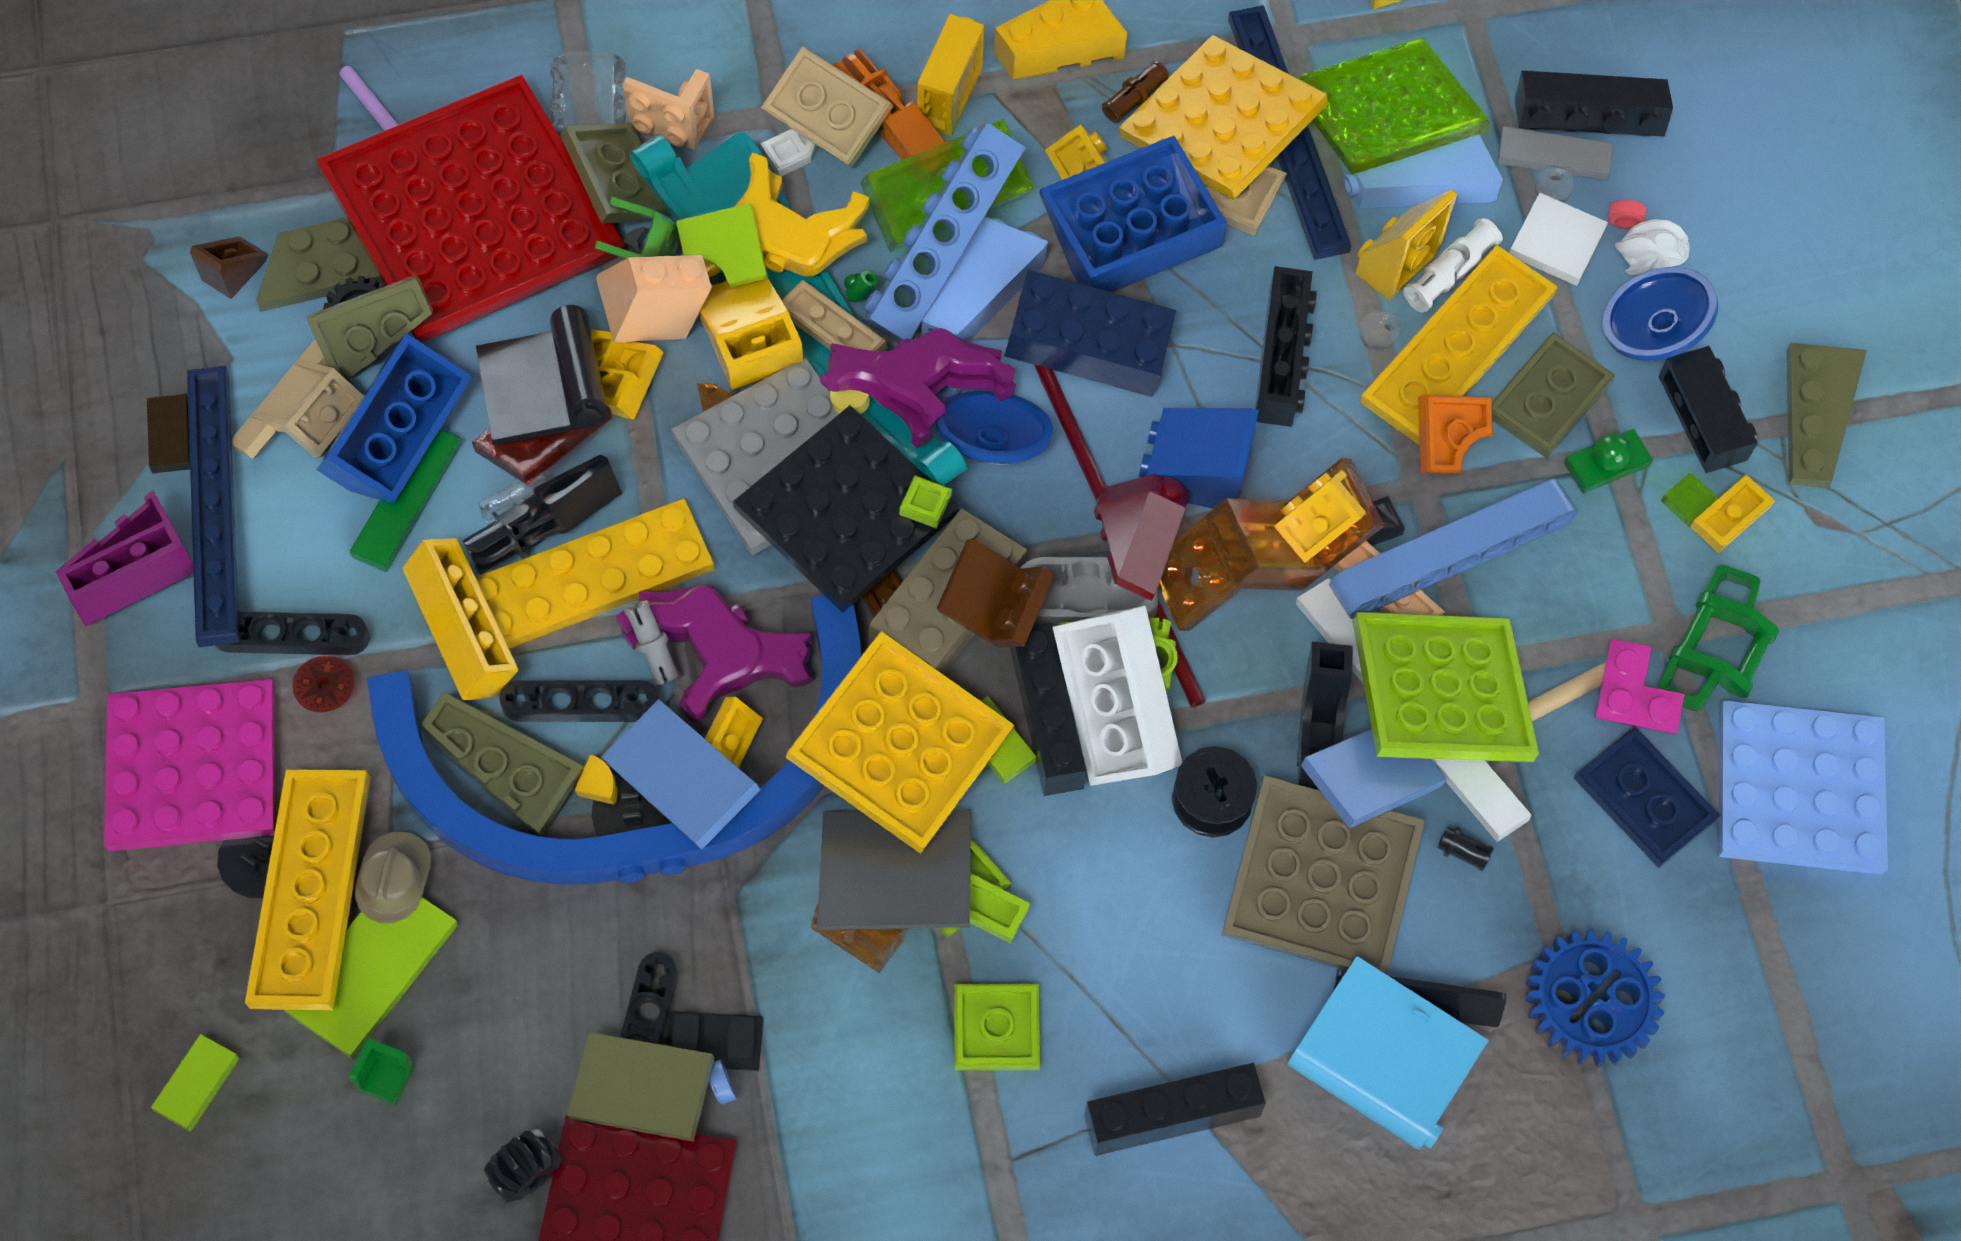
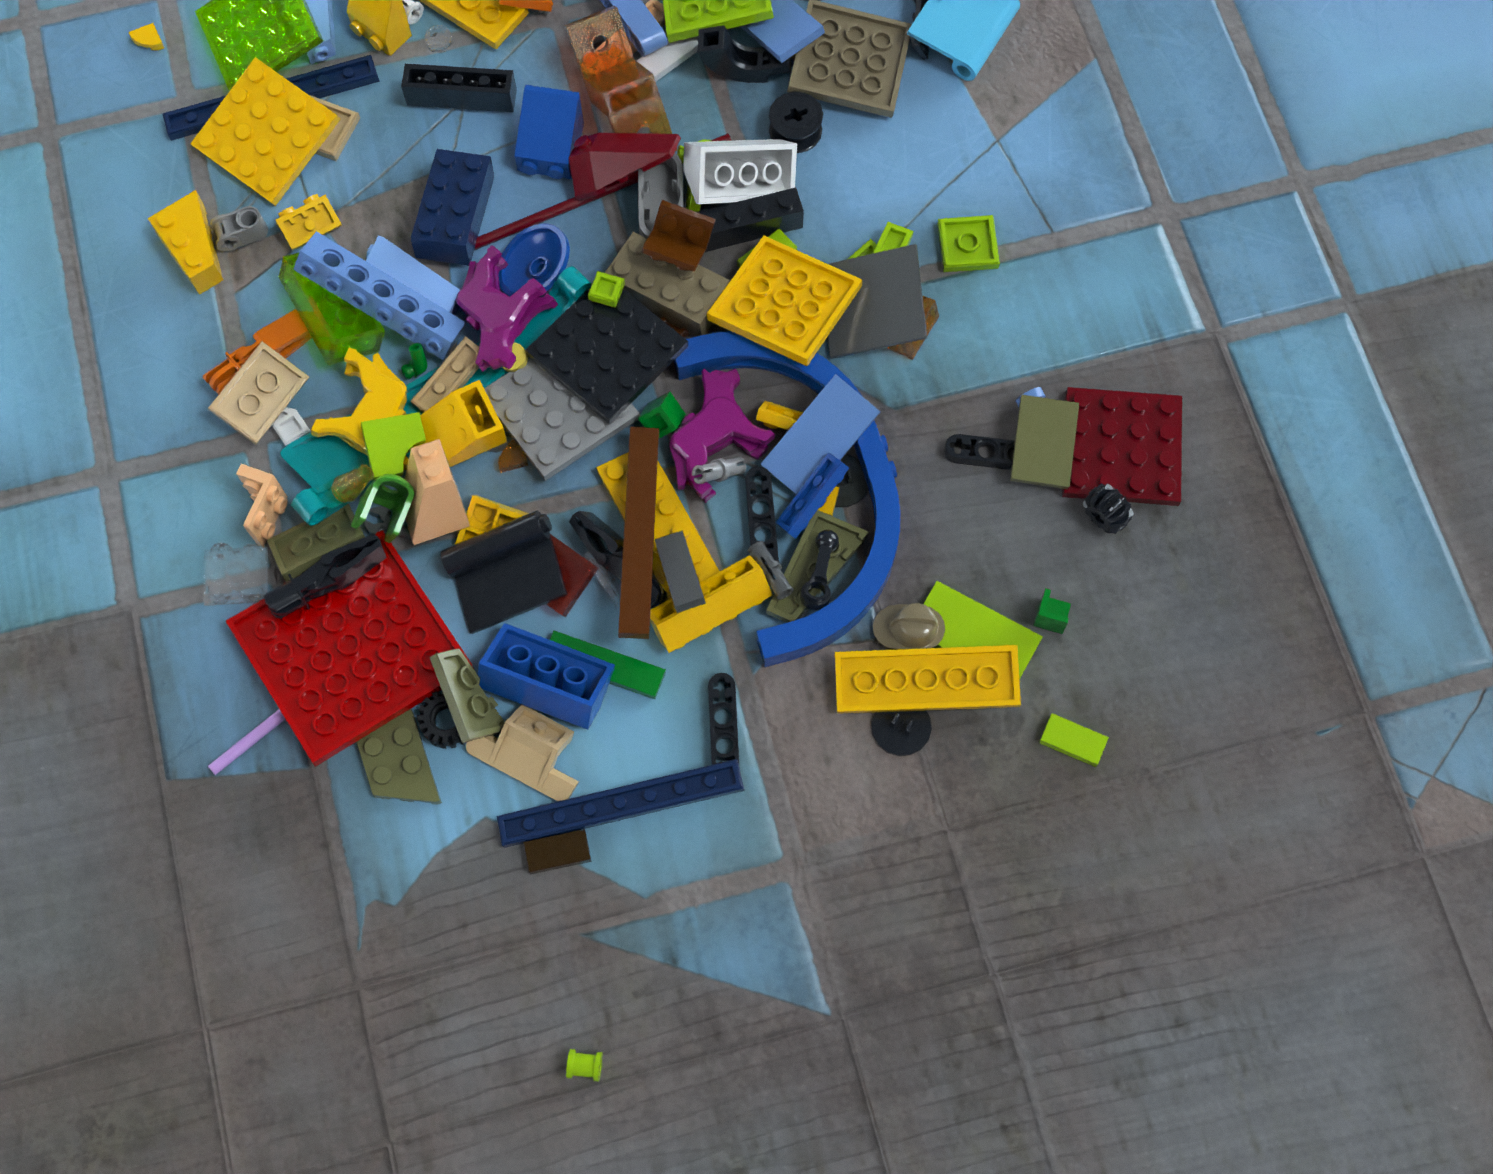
camera: 90 degrees left, 5 degrees up
magenta wedge [55,490,193,627] -> none
dark pink plate [104,679,276,852] -> none
reddish brown slope [190,236,268,299] -> none
clear red piece [292,656,354,713] -> none
black piece [667,1012,763,1071] -> none
yellow window [917,14,984,137] -> none
blue slope [1039,135,1227,292] -> none
black brick [1084,1062,1266,1156] -> none
reddish brown pin [1102,60,1169,123] -> none
yellow bracket [1274,470,1366,563] -> none
none -> light grey piece [210,206,268,251]
none -> black arm [264,533,387,619]
none -> clear yellow cone [331,464,374,503]
none -> reddish brown tile [618,427,659,639]
none -> green panel [638,391,686,438]
none -> dark grey tile [655,530,706,613]
none -> dark grey pin [747,541,794,600]
none -> blue plate [776,453,849,539]
none -> black piece [800,530,839,610]

